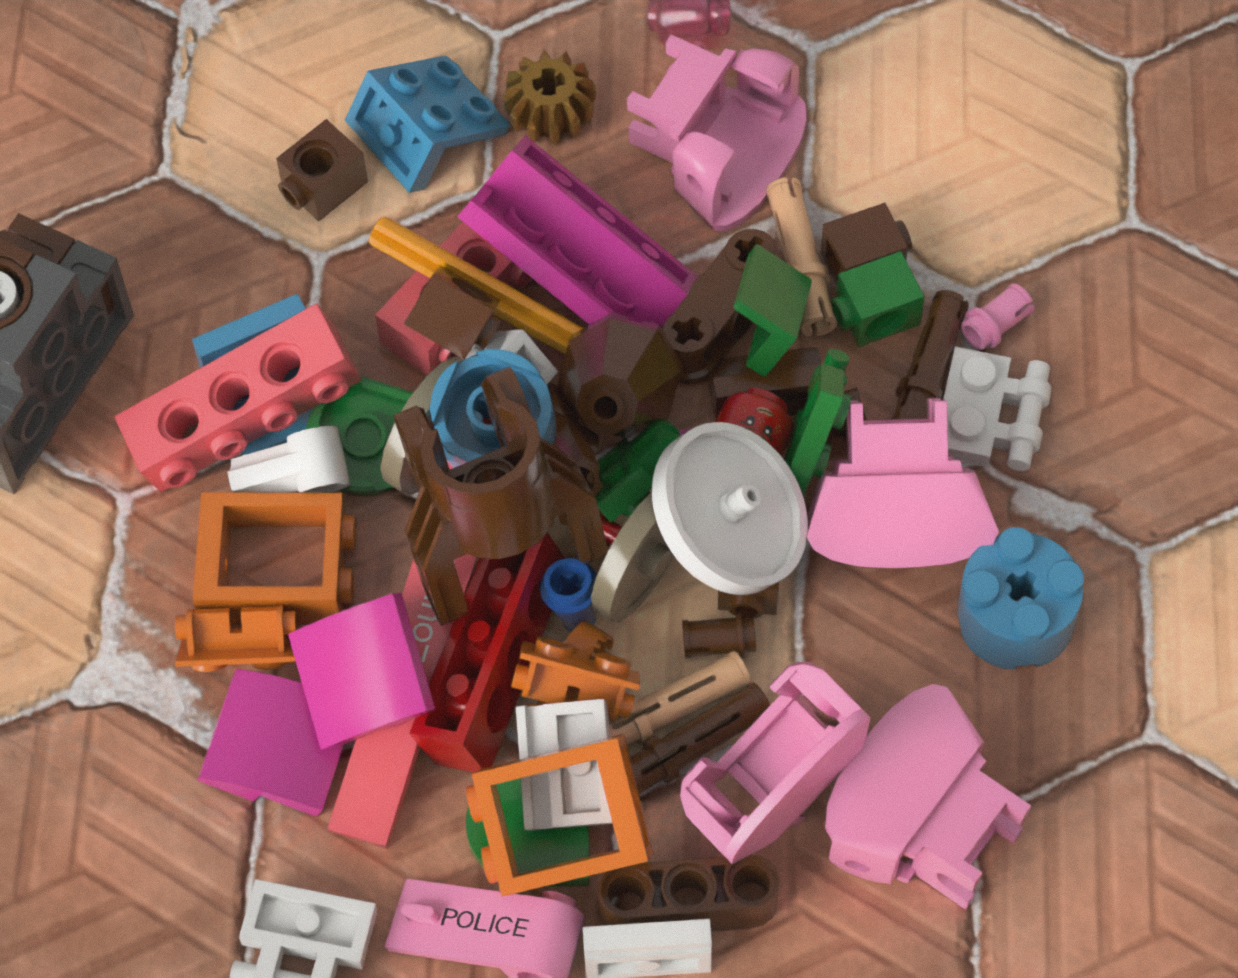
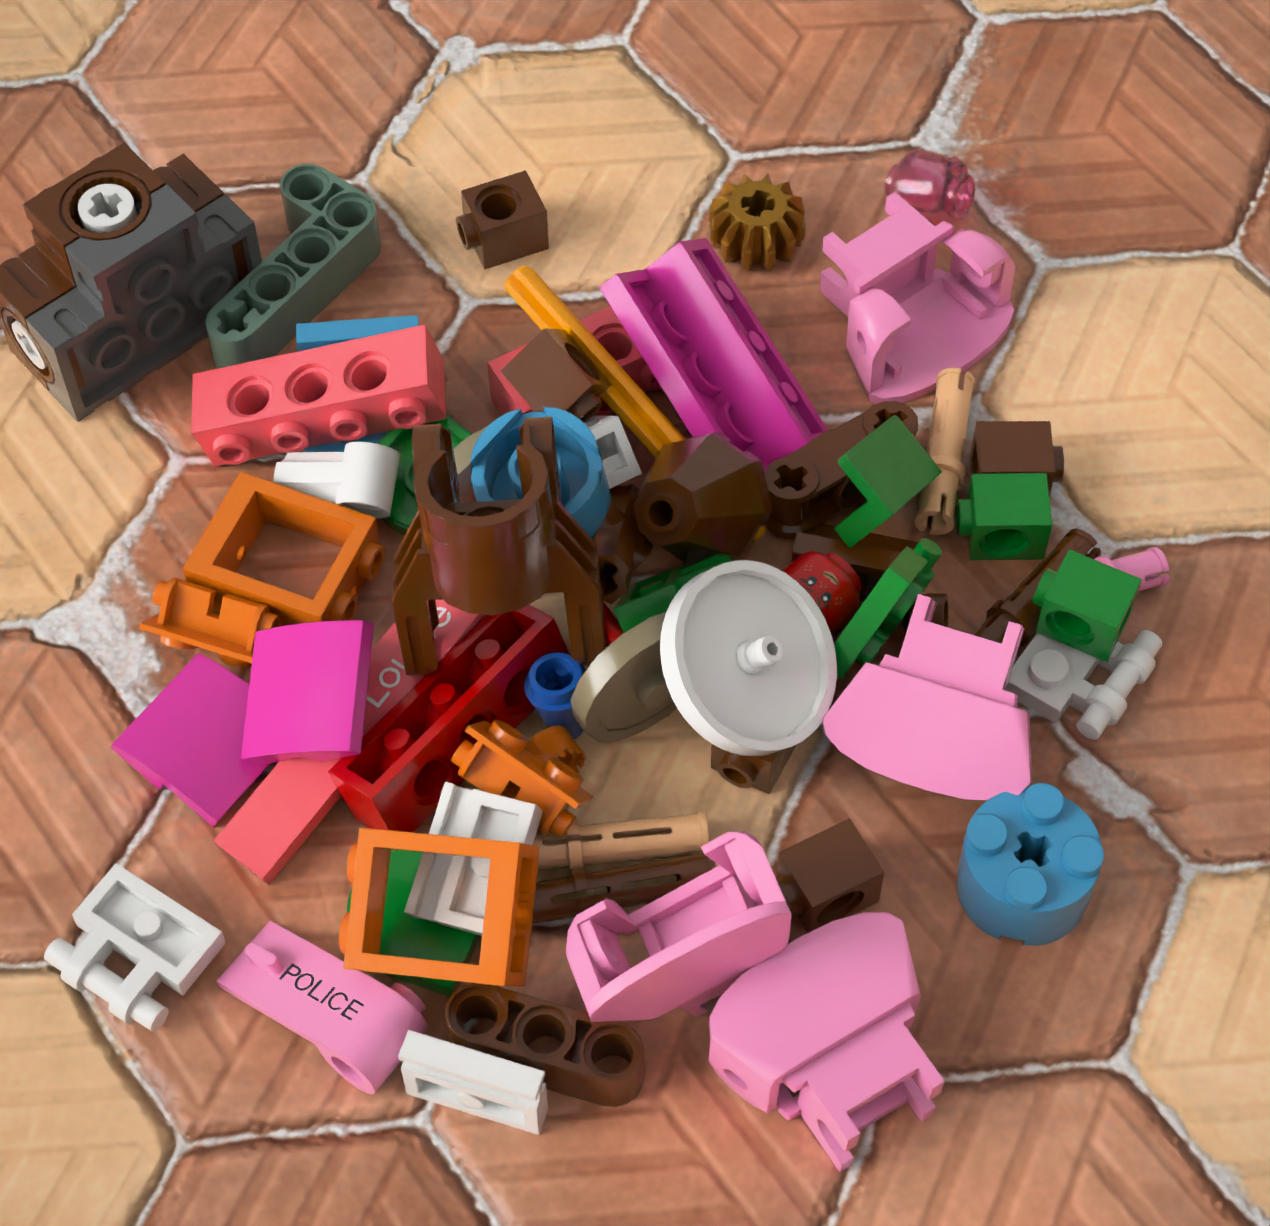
camera: 20 degrees right, 5 degrees down
dark azure bracket [345,56,510,193] -> none
reddish brown pin [682,611,756,659] -> none
none -> sand green beam [205,164,381,369]
none -> reddish brown brick [776,818,884,933]
none -> green brick [1032,549,1142,662]

